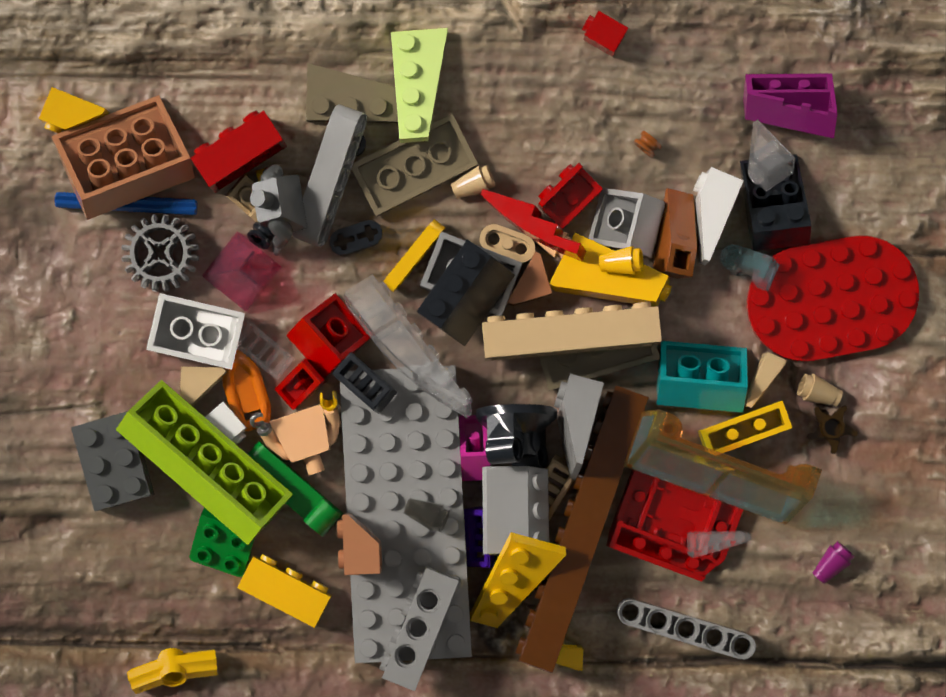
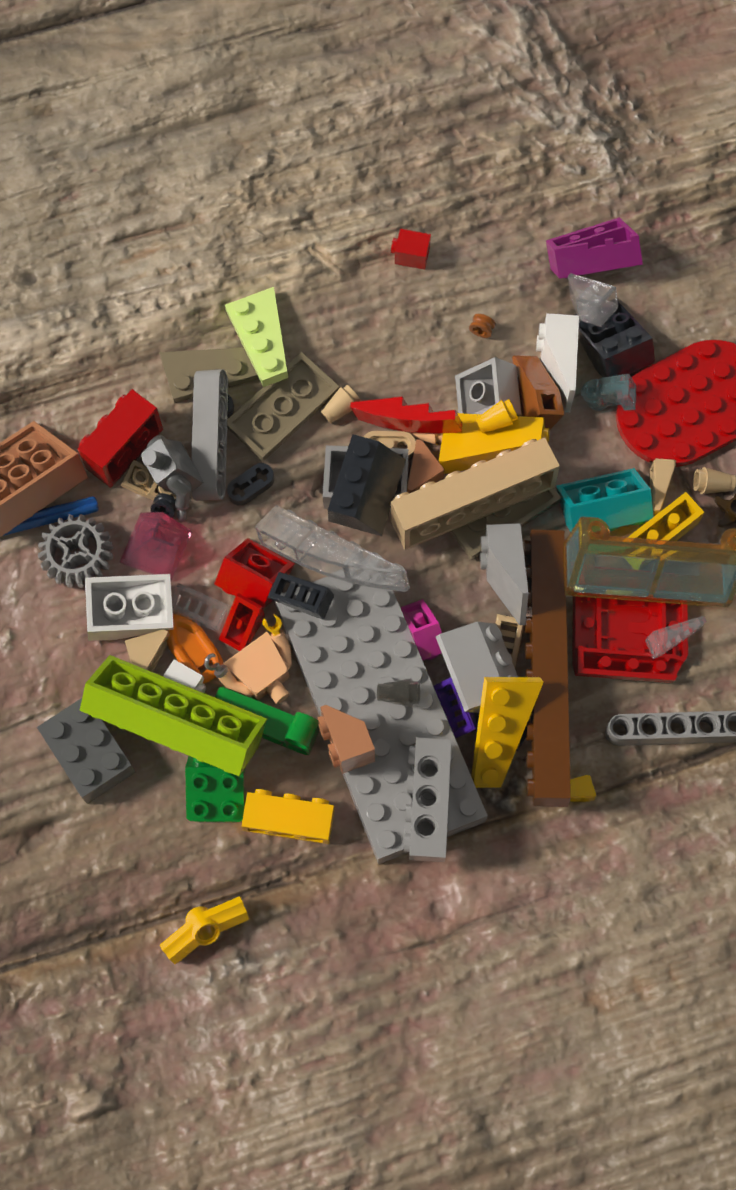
camera: 20 degrees left, 15 degrees down
yellow beam [382,219,446,293] -> none
black piece [476,404,557,468] -> none
red bracket [538,163,603,230] -> none

